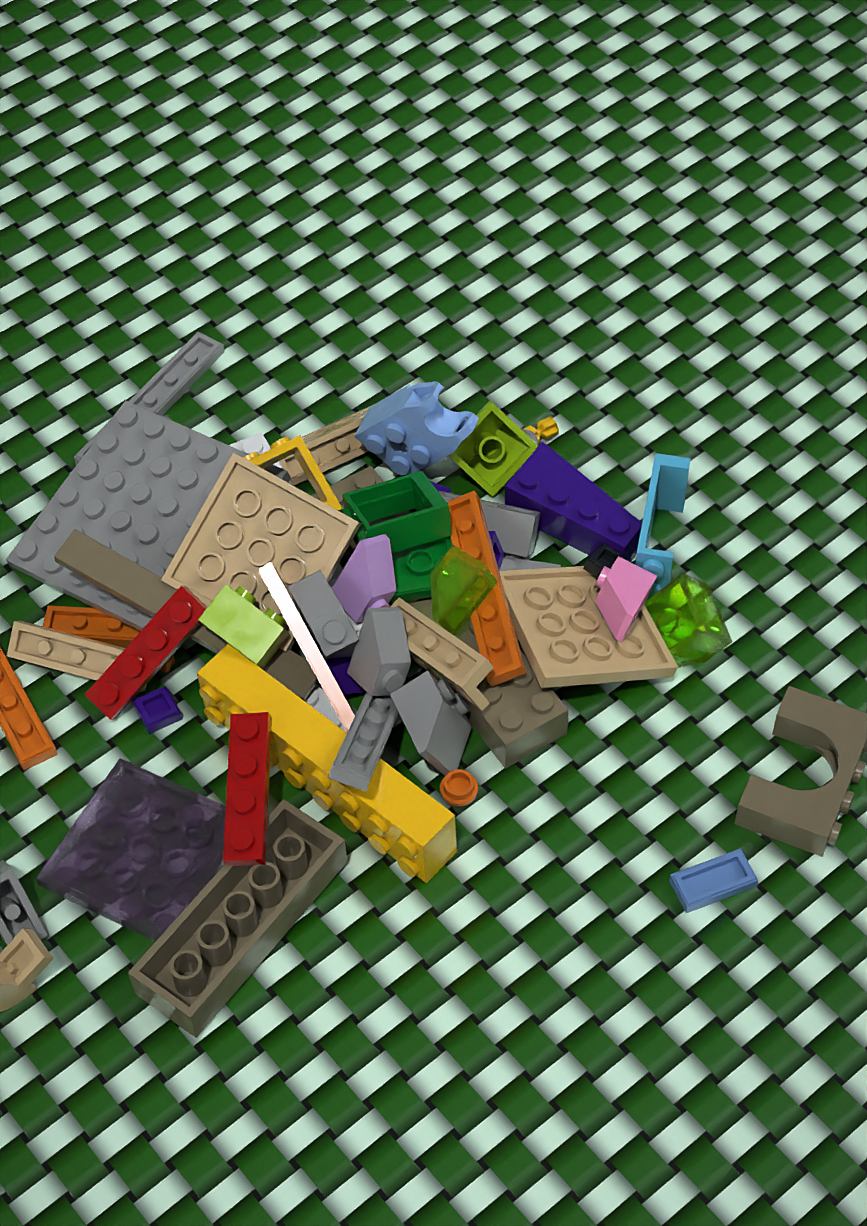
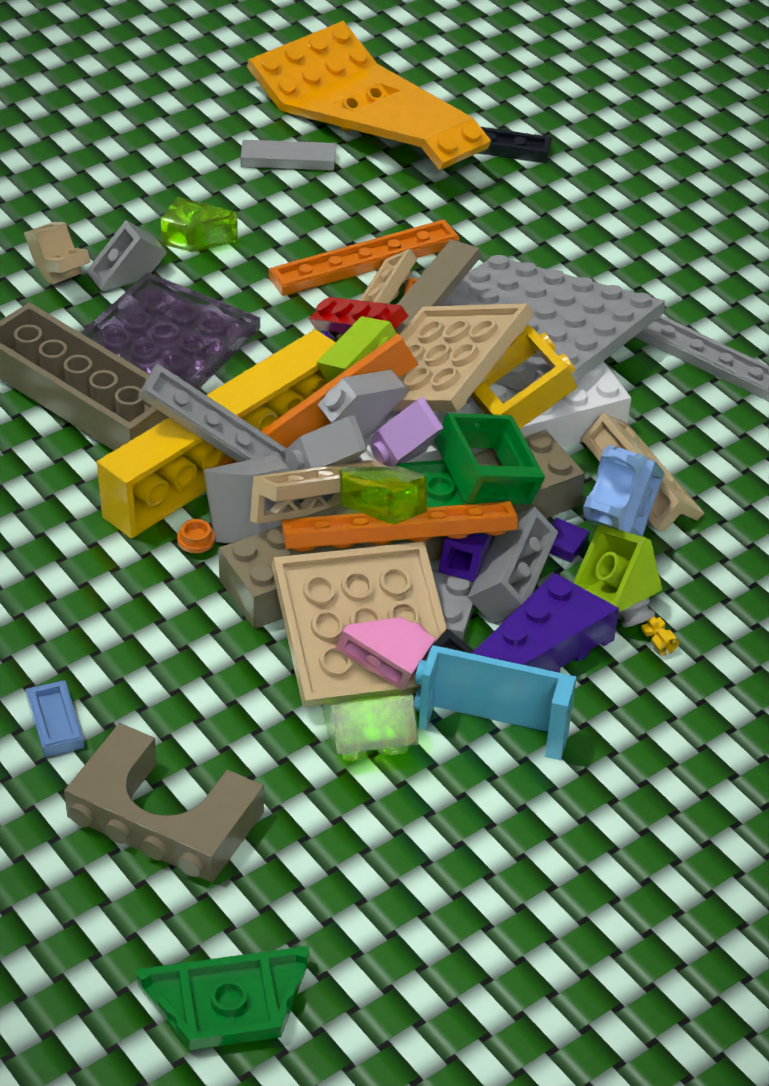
camera: 90 degrees right, 10 degrees down
red plate [223,712,272,866] -> none

